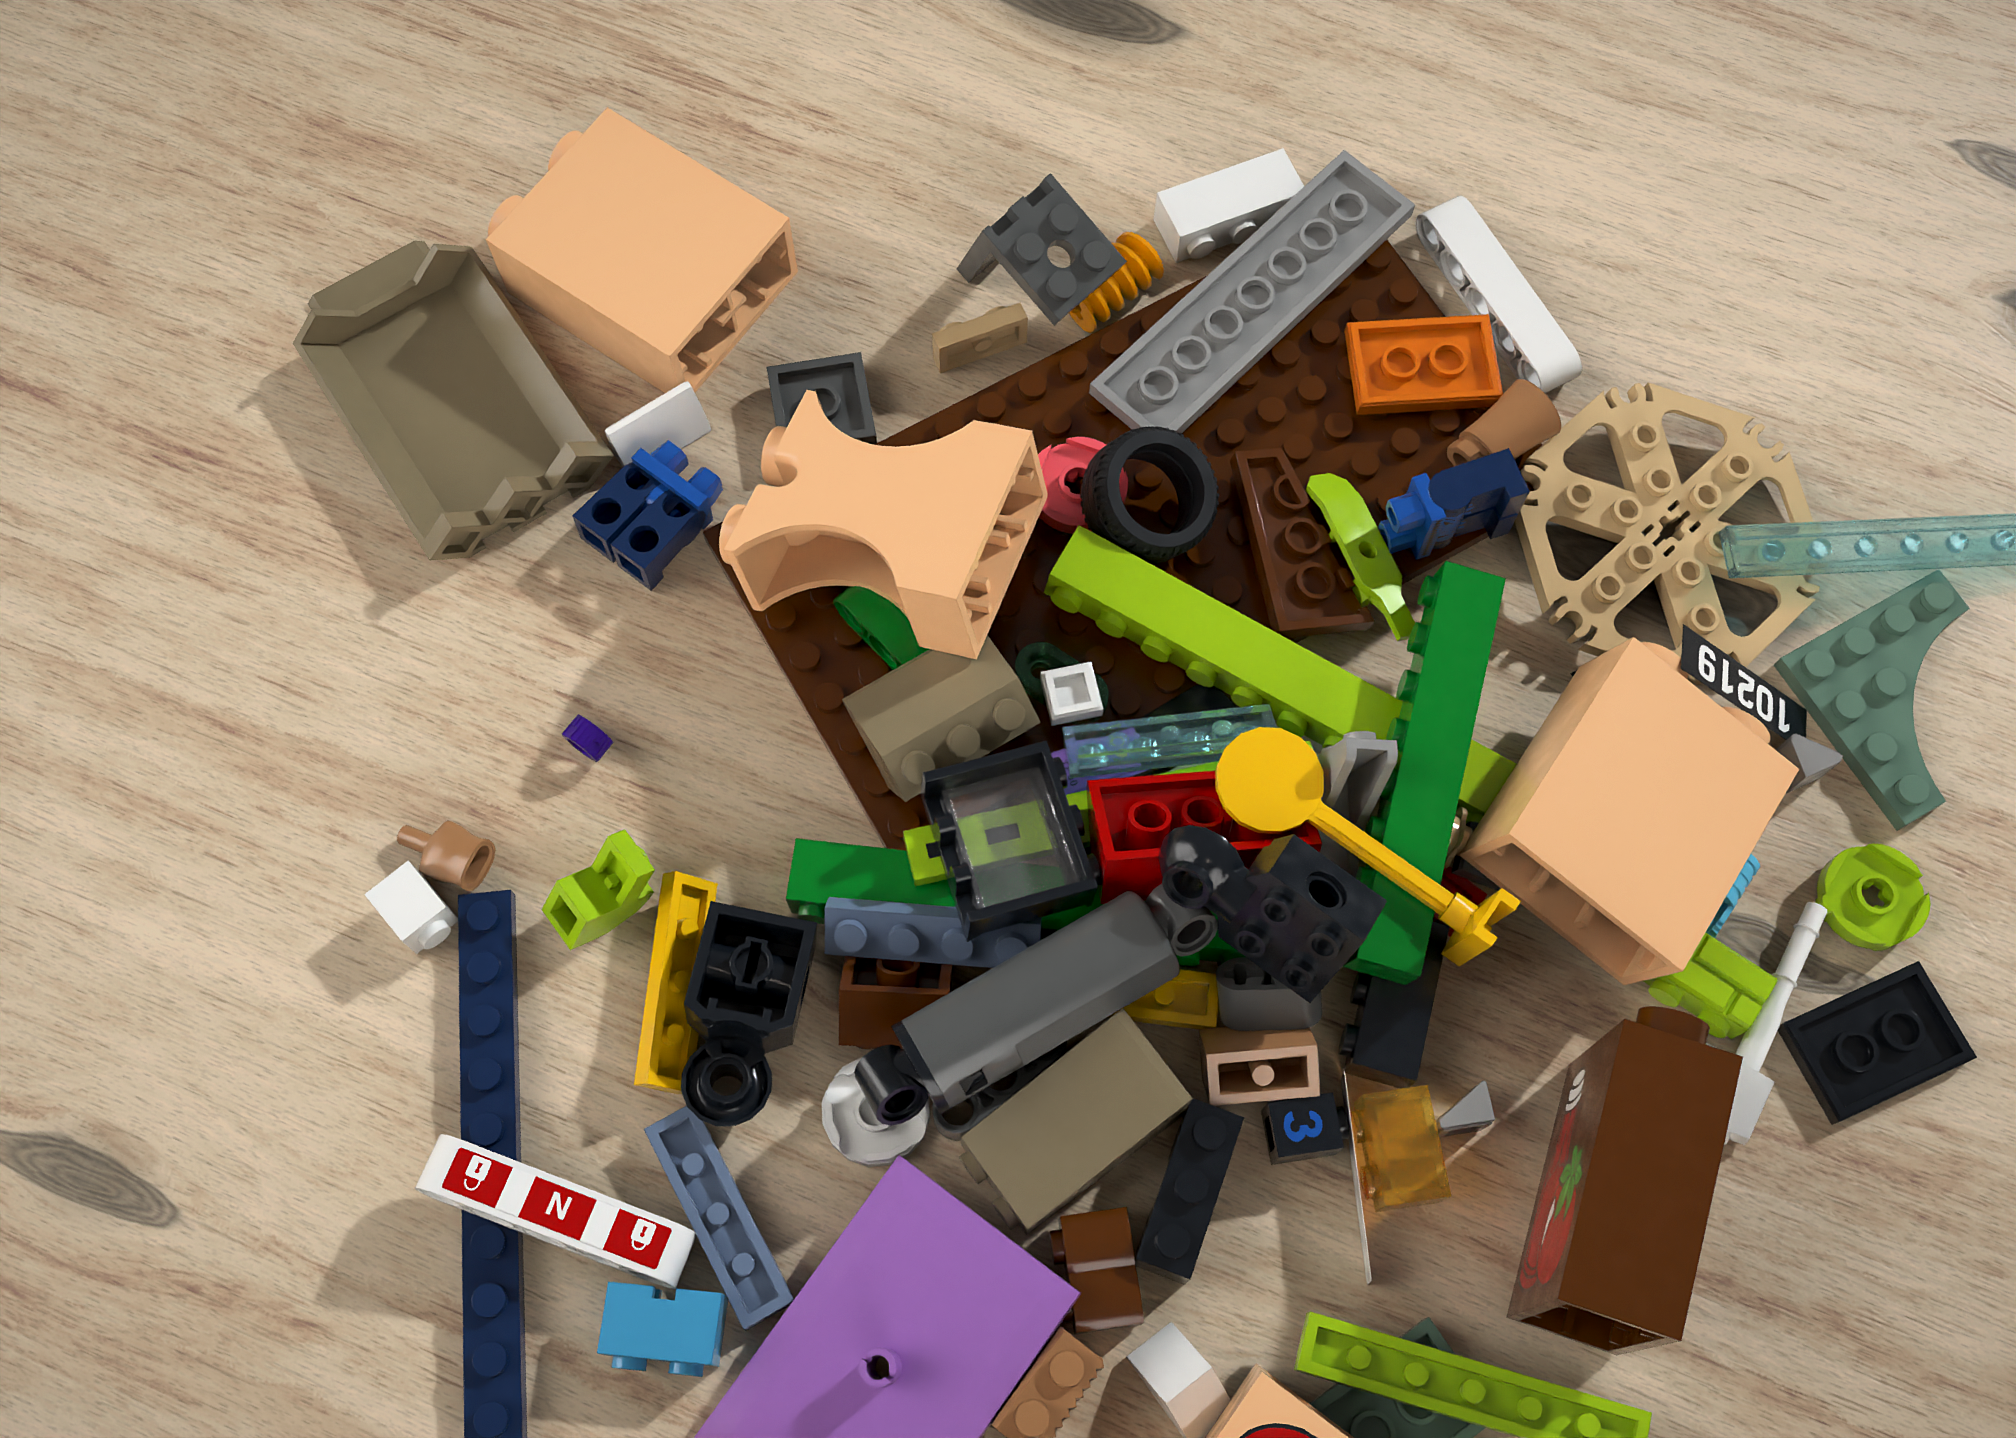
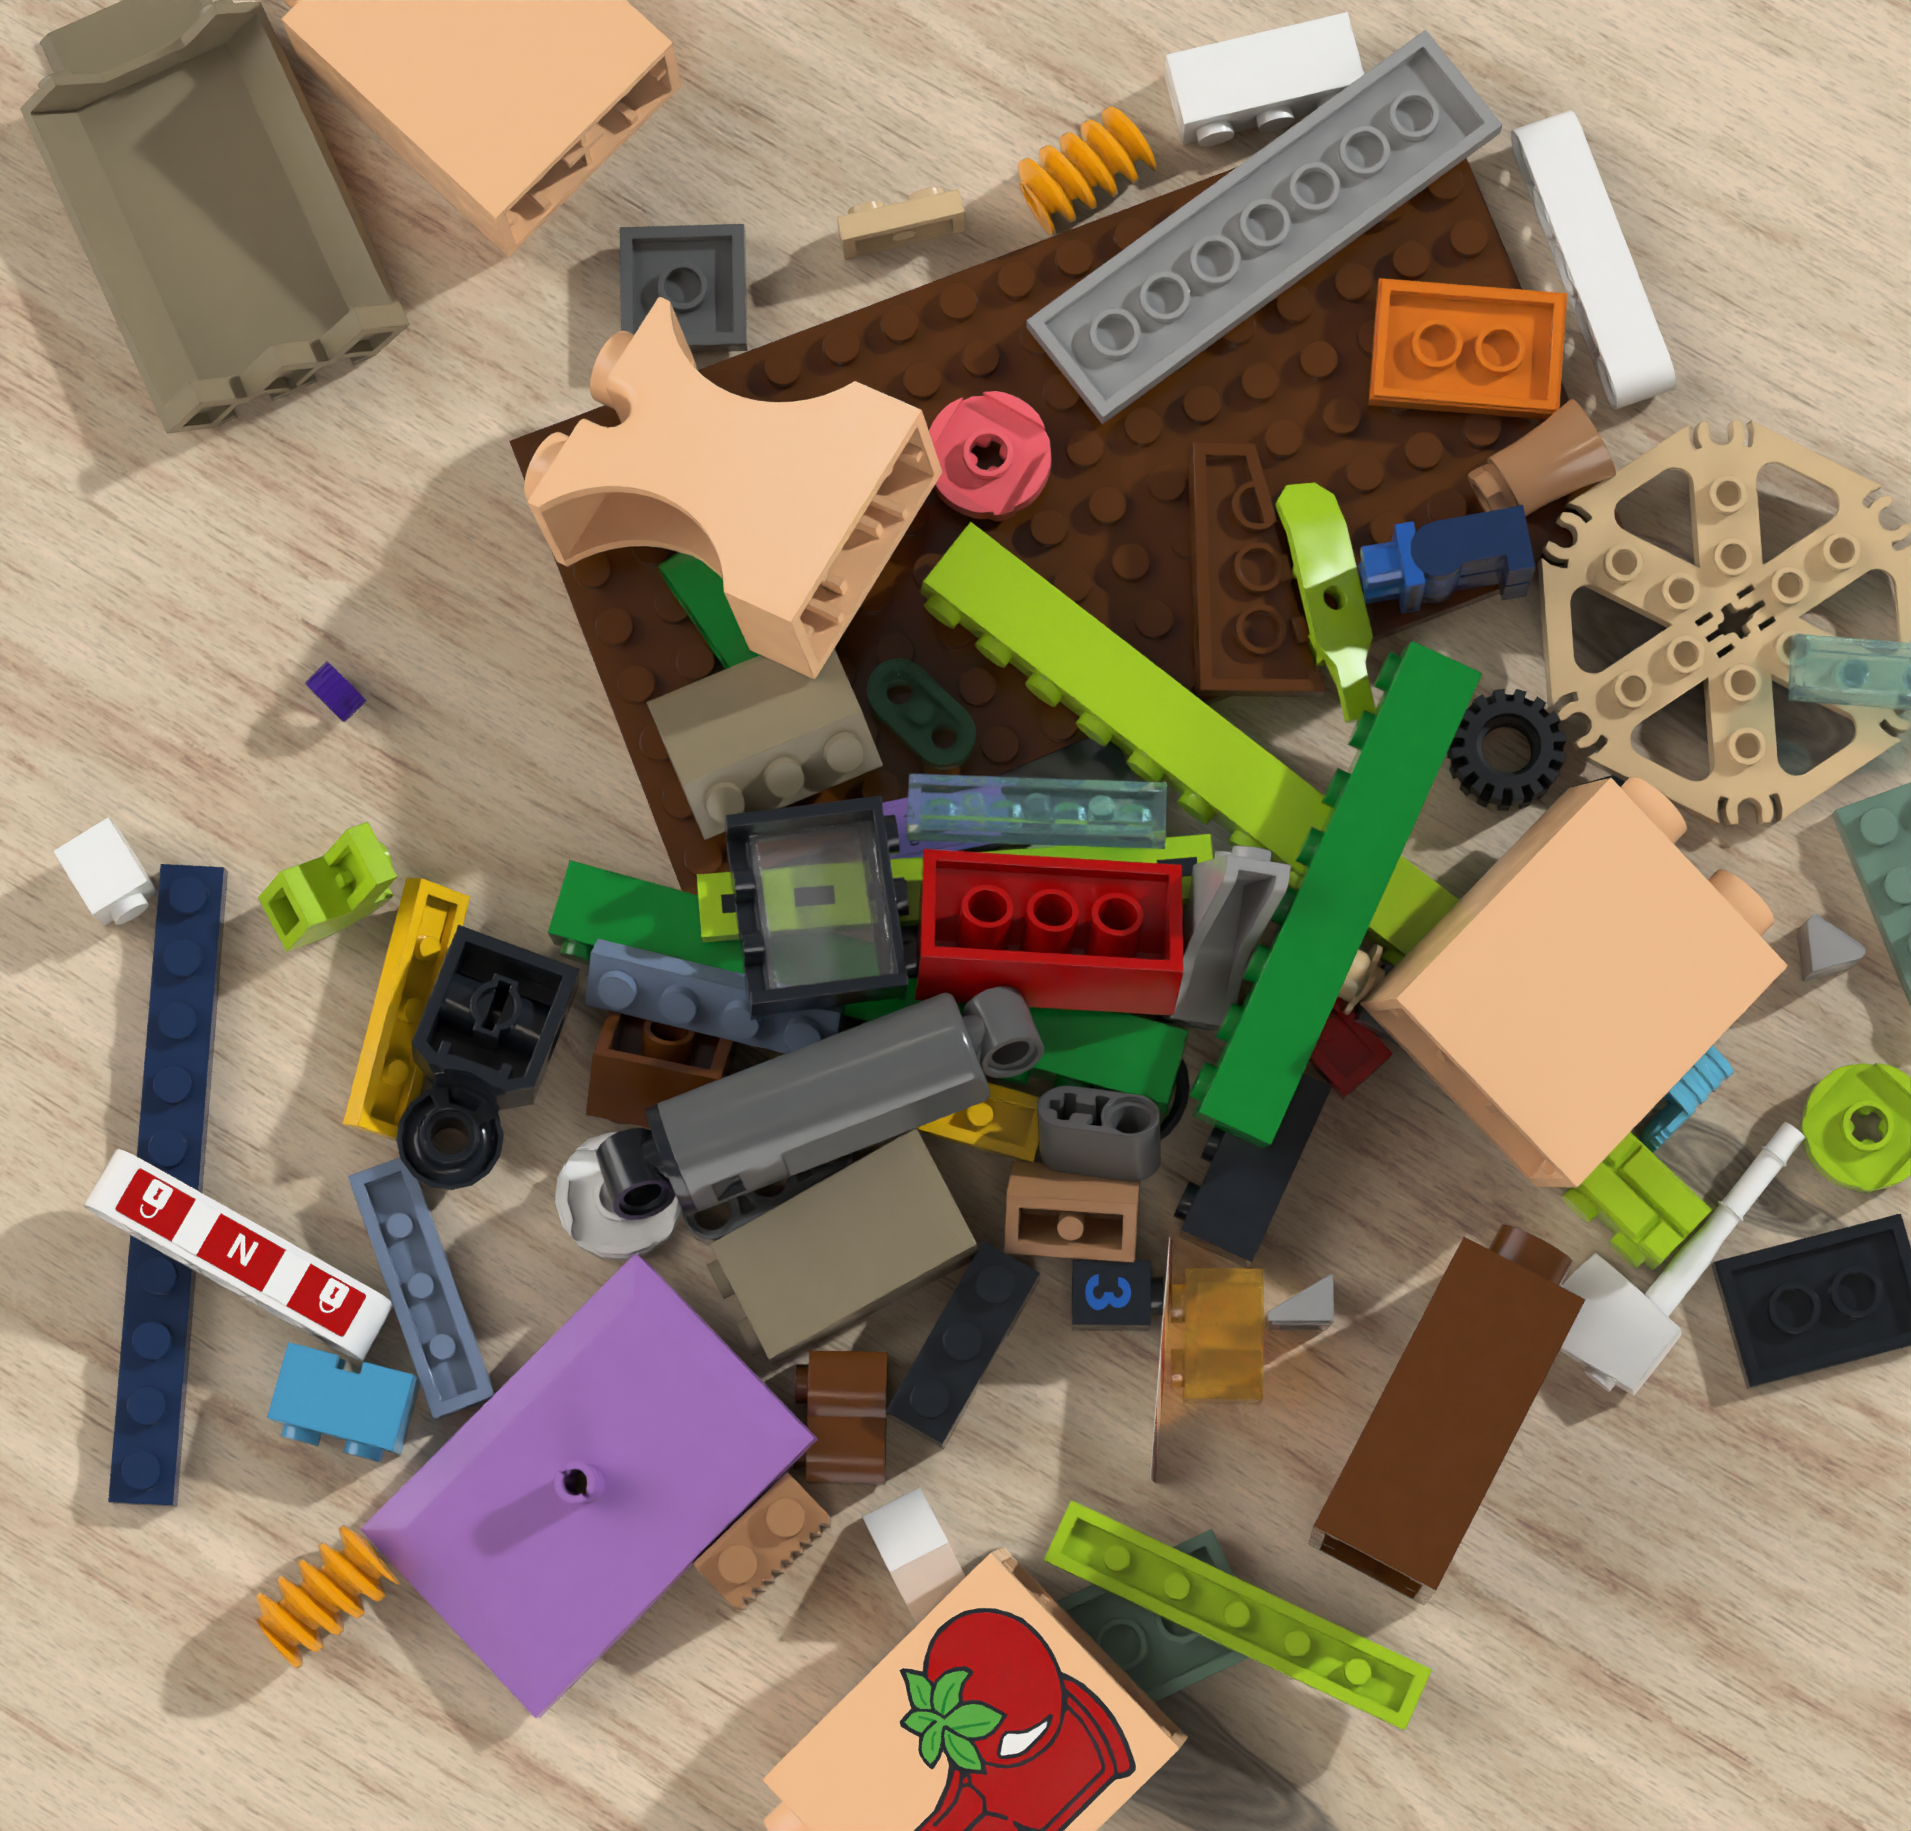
camera: 15 degrees right, 10 degrees up
medium nougat piece [397,820,496,891] -> none
dark blue hips [572,440,723,591] -> none
white slope [604,381,711,467] -> none
dark grey bracket [957,173,1127,326] -> none
white tile [1040,662,1103,726] -> none
black tyre [1080,426,1219,564] -> none
black brick [1159,825,1387,1003] -> none
yellow piece [1215,727,1521,966] -> none
black sticker [1681,624,1807,740] -> none
none -> black tyre [1447,689,1566,811]

